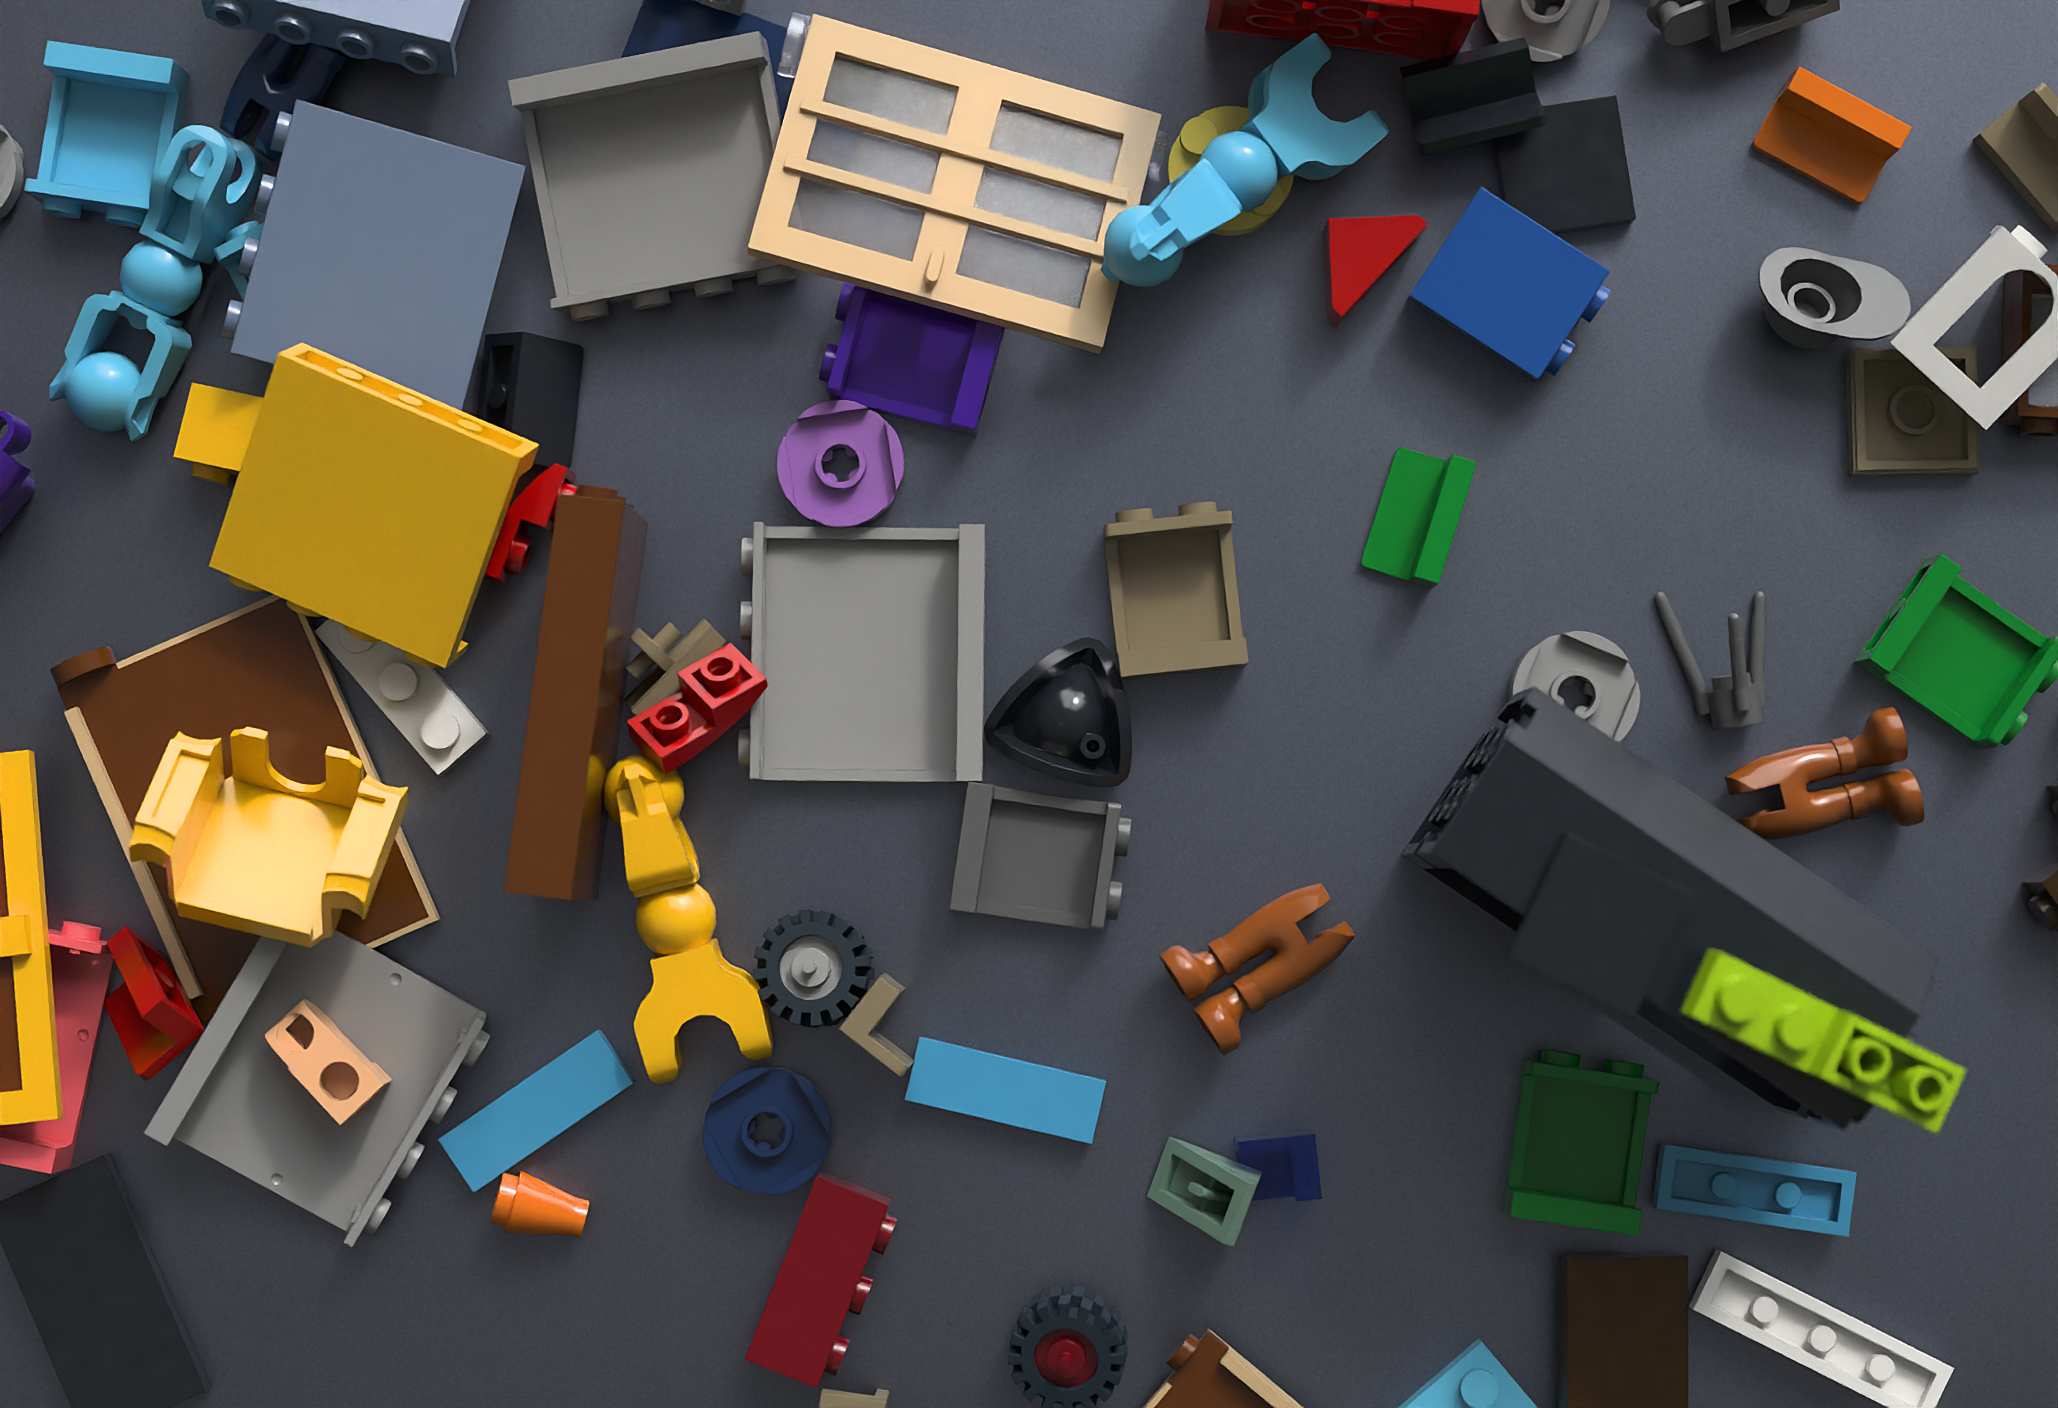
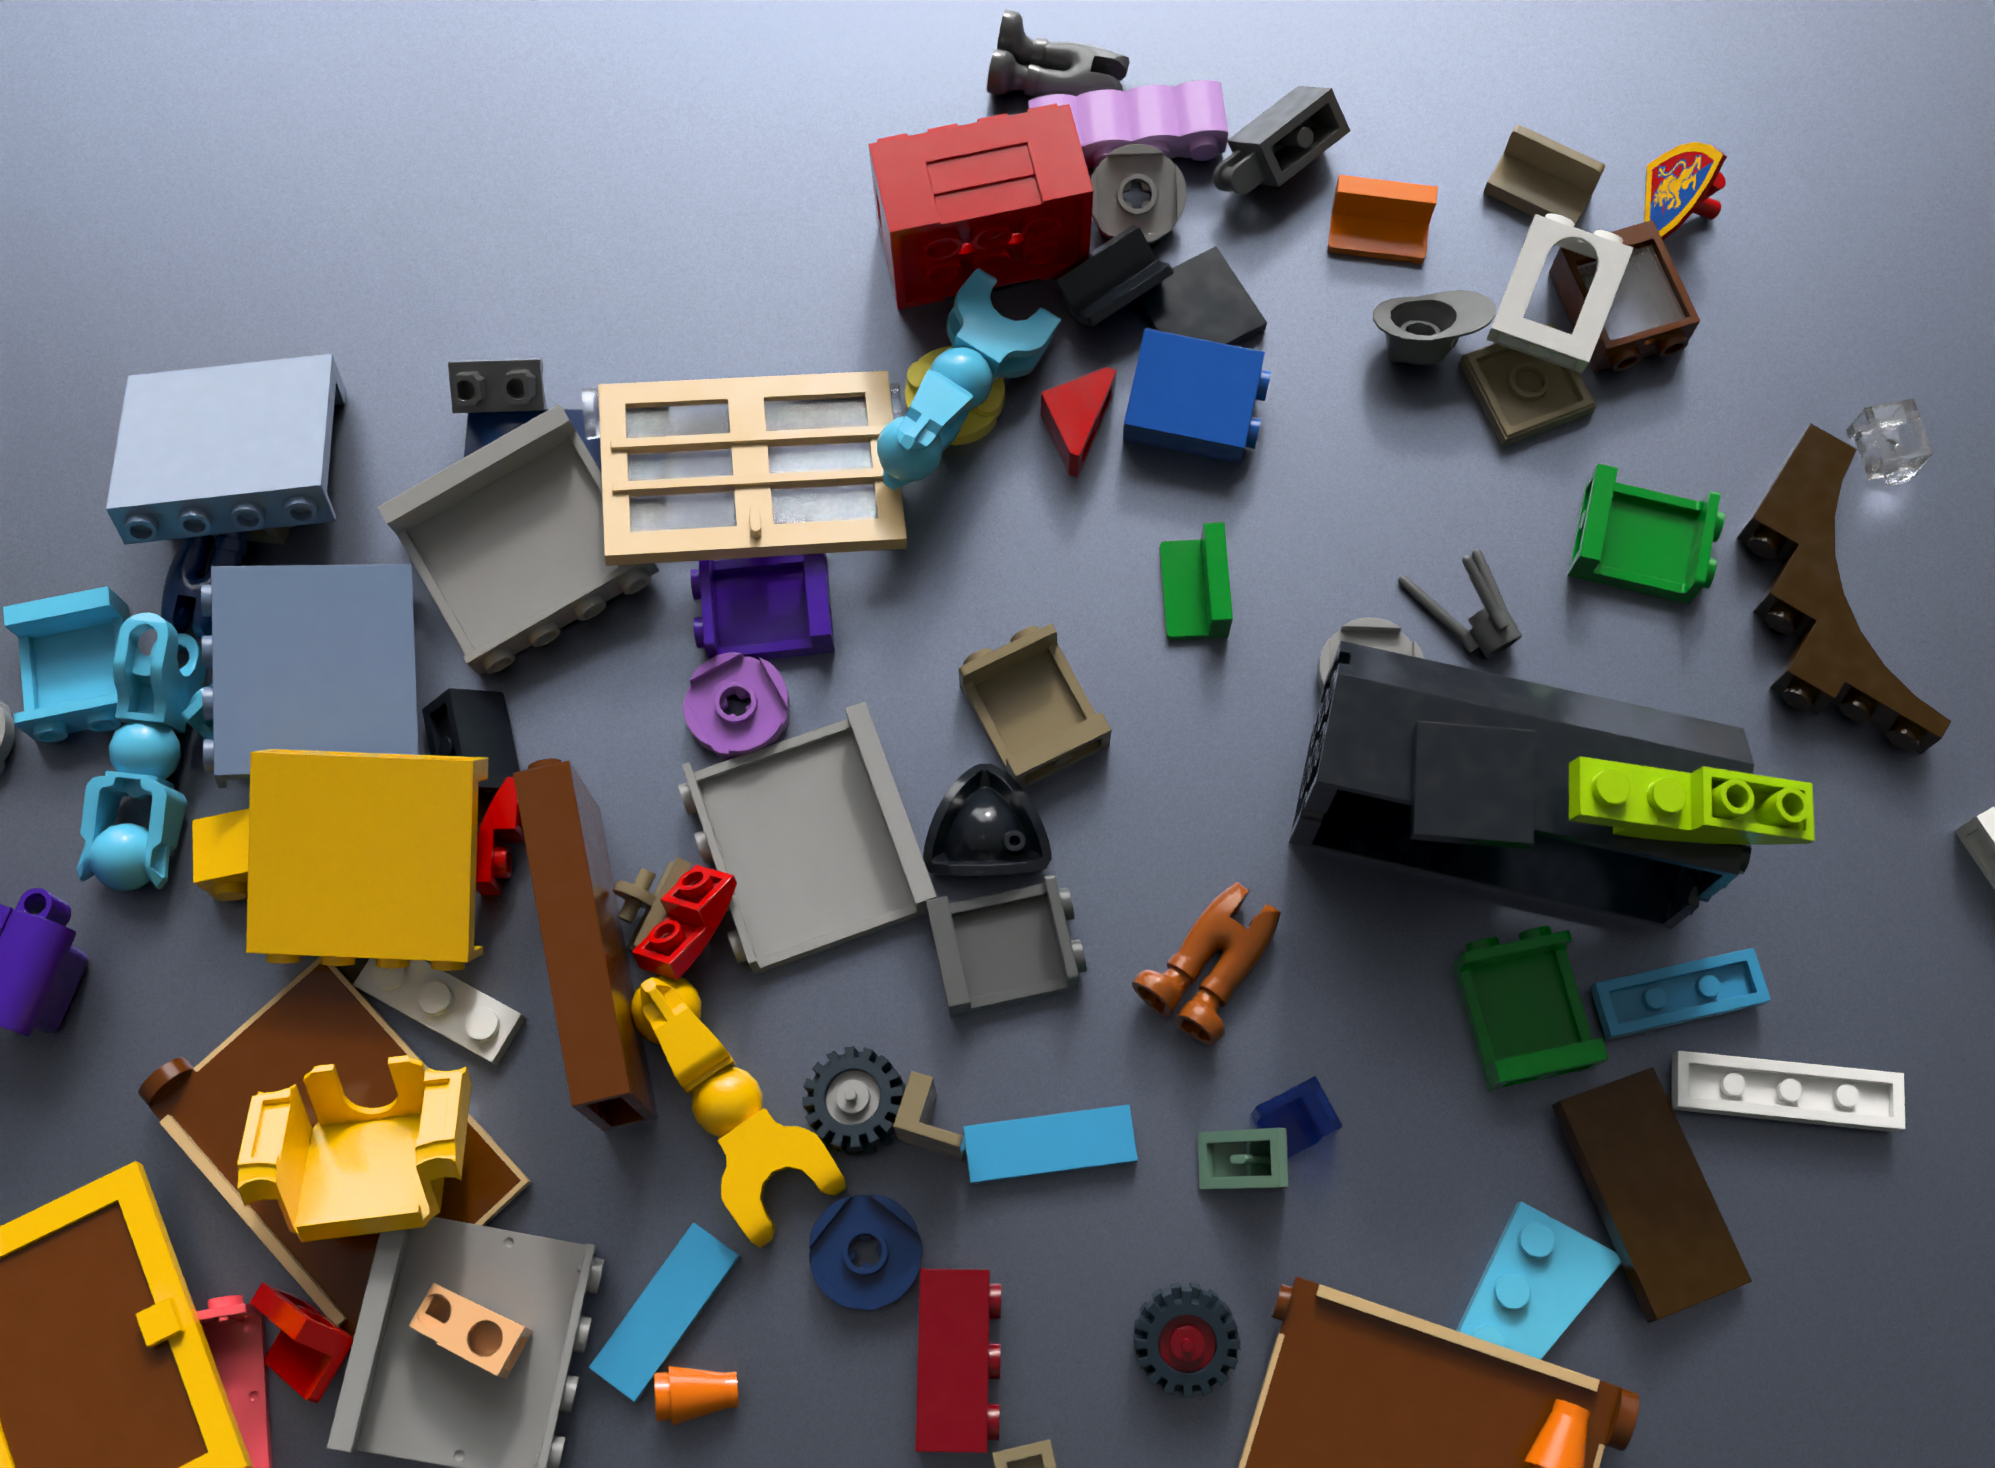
camera: 20 degrees left, 15 degrees down
dark orange piece [1724,707,1925,840] -> none

